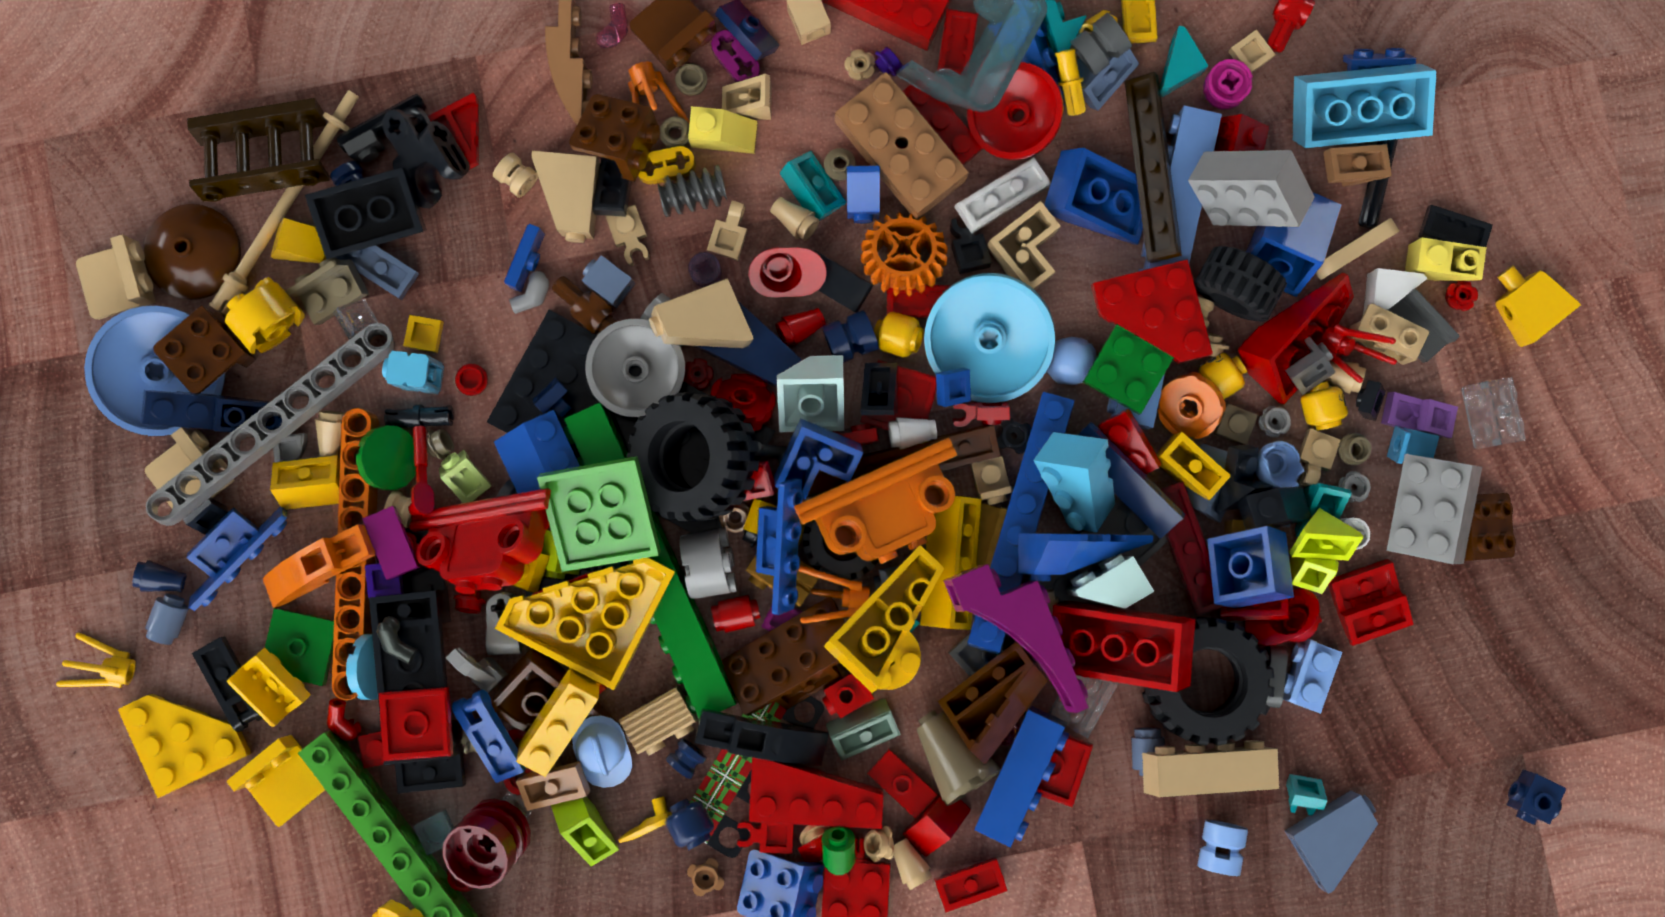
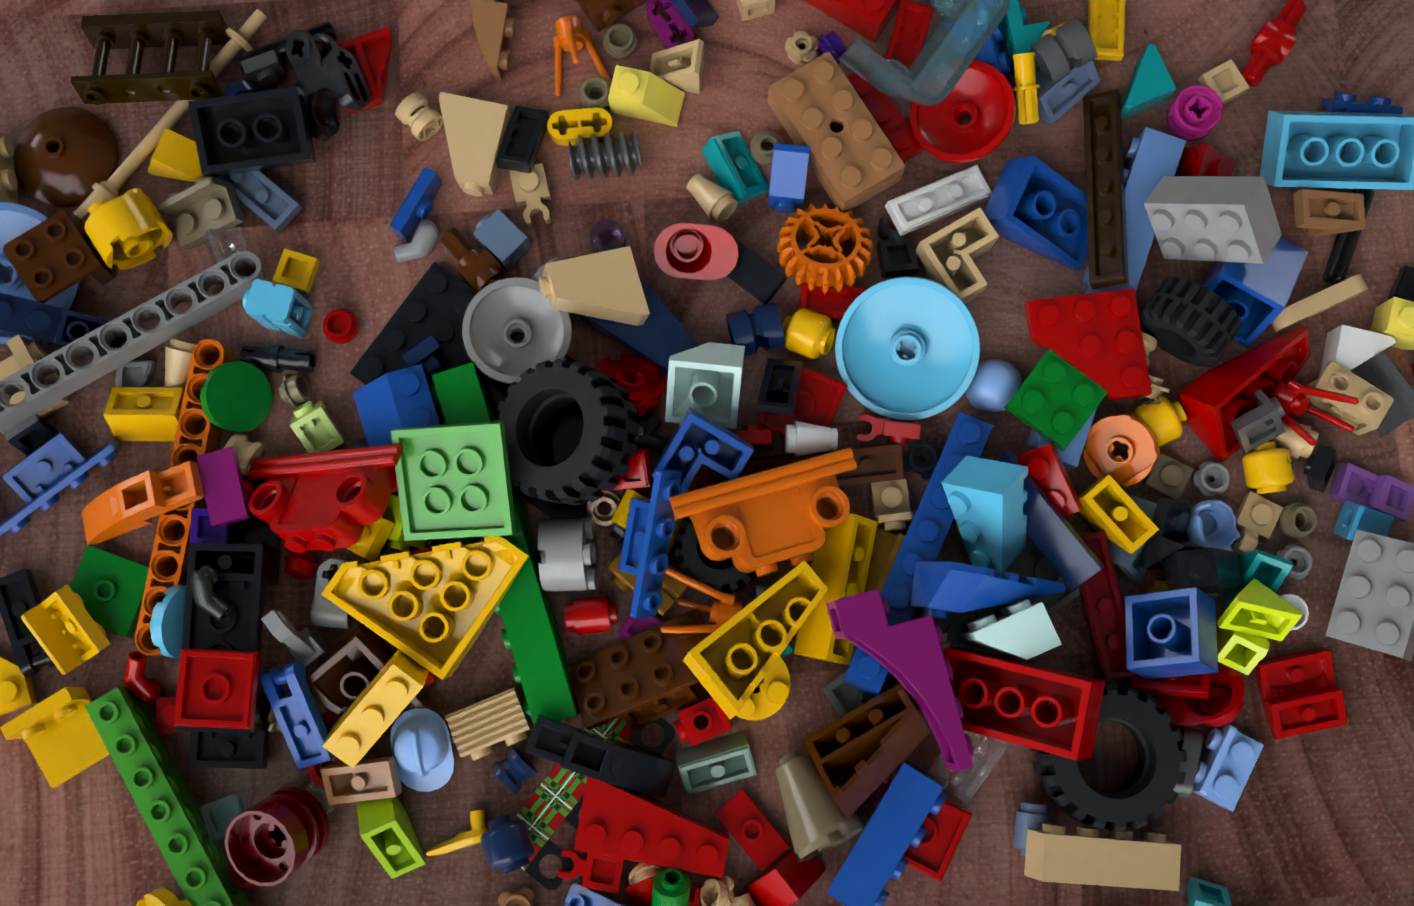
camera: 10 degrees right, 5 degrees down
red piece [408,426,434,516] -> none
reddish brown bracket [569,94,660,182] -> none
red plate [683,358,714,390] -> none
tan plate [707,201,748,261] -> none
red cone [775,308,826,346] -> none
blue plate [936,368,971,407] -> none

